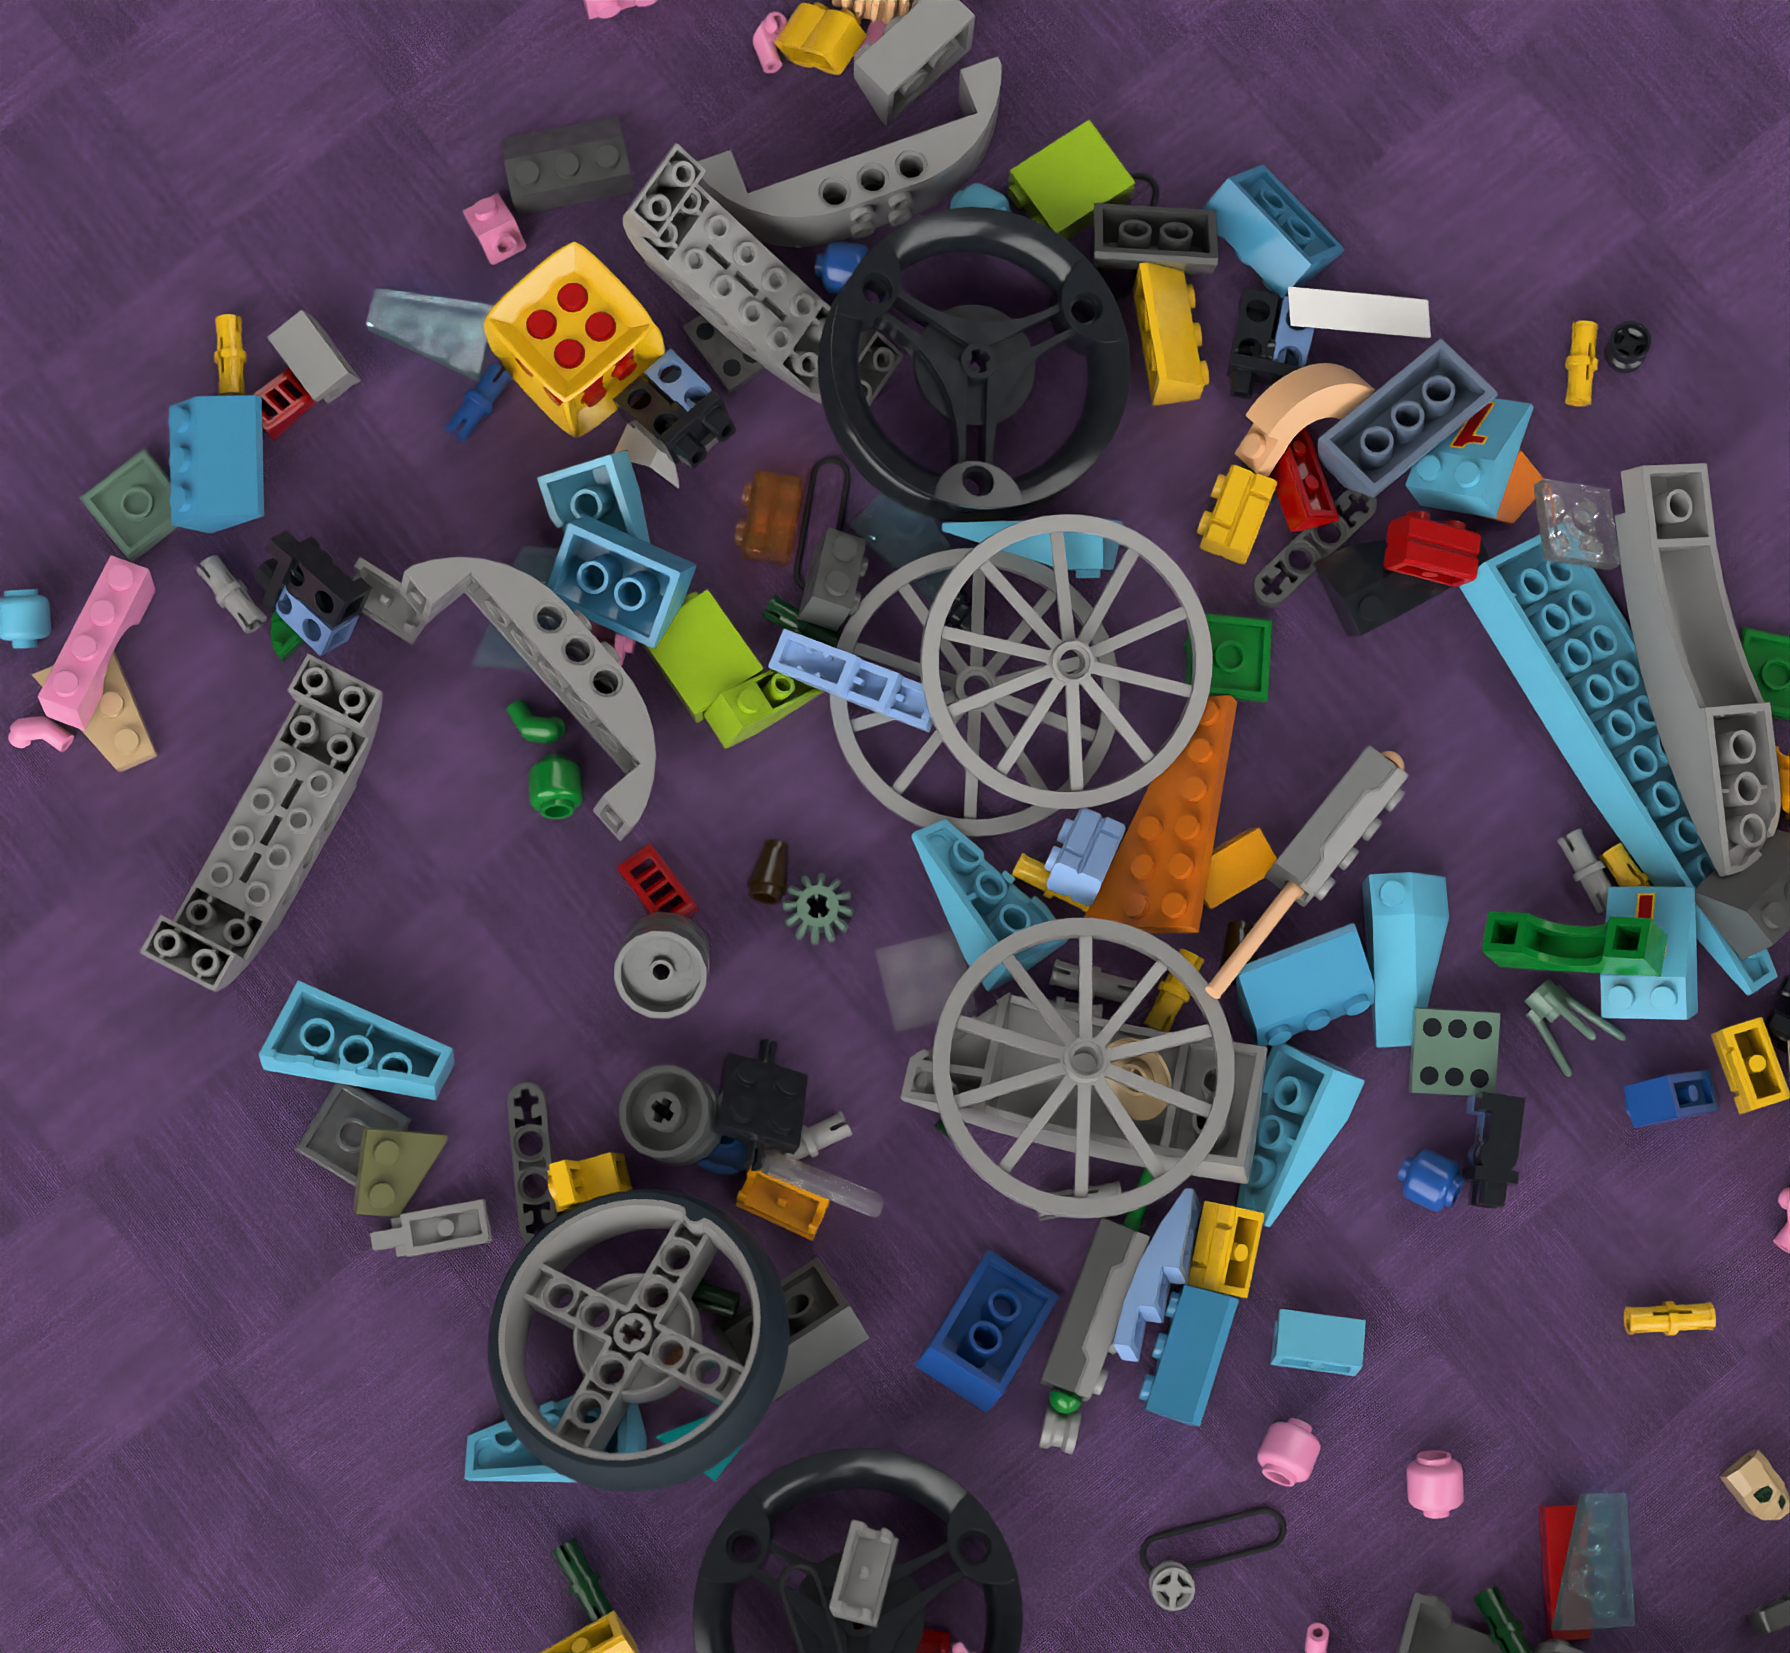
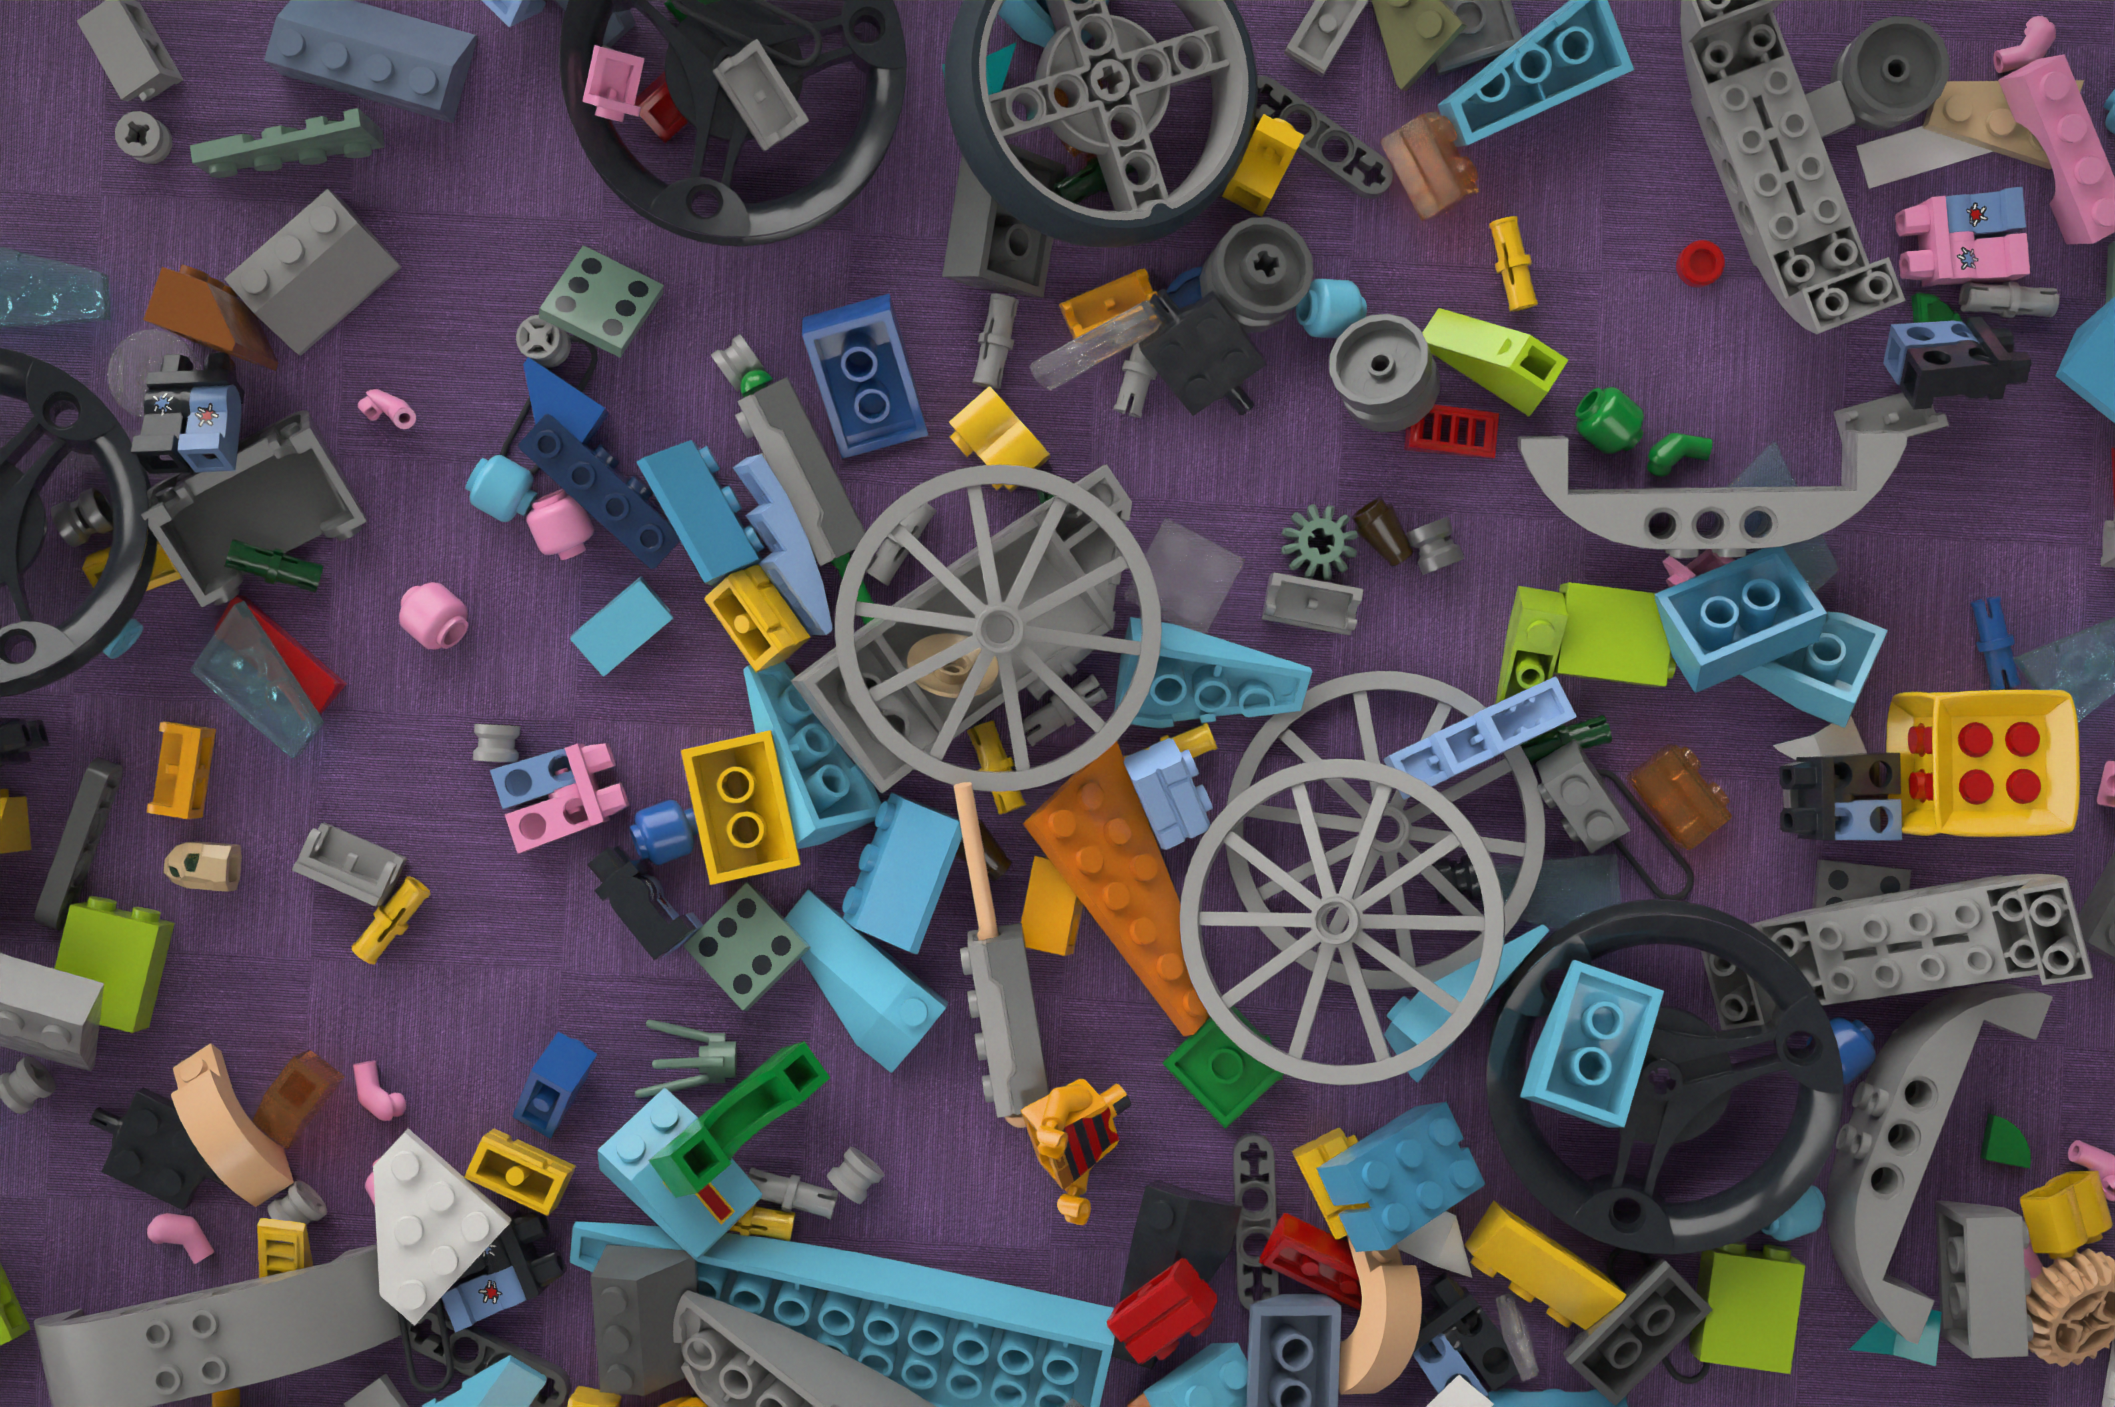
camera: 135 degrees right, 10 degrees up
none -> light orange hinge [147,721,216,819]
none -> light grey hinge [292,822,407,907]
none -> medium azure head [465,455,538,522]
none -> light grey wheel [472,724,521,762]
none -> bright pink hips [490,743,629,854]
none -> dark blue bracket [518,414,681,569]
none -> blue slope [523,357,609,444]
none -> sand green tile [539,245,664,358]
none -> yellow slope [681,730,801,885]
none -> light grey wheel [827,1146,885,1204]
none -> yellow brick [949,386,1051,493]
none -> light grey pin [972,294,1019,389]
none -> light orange torso [1020,1079,1132,1225]
none -> light grey hinge [1261,572,1364,636]
none -> medium azure head [1296,279,1367,338]
none -> dark azure piece [1316,1102,1486,1252]
none -> clear orange brick [1380,111,1480,221]
none -> white sticker [1397,1211,1472,1278]
none -> flat silver wheel [1406,517,1465,575]
none -> lime slope [1422,308,1568,416]
none -> yellow pin [1489,216,1538,312]
none -> clear tile [1496,1293,1539,1381]
none -> medium azure slope [1520,960,1664,1128]
none -> red tile [1676,240,1725,288]
none -> light grey slope [1805,81,1855,138]
none -> dark grey wheel [1830,16,1950,131]
none -> teal sticker [1848,1309,1942,1366]
none -> white sticker [1856,126,1993,189]
none -> bright pink hips [1895,187,2030,287]
none -> green tile [1980,1113,2031,1168]

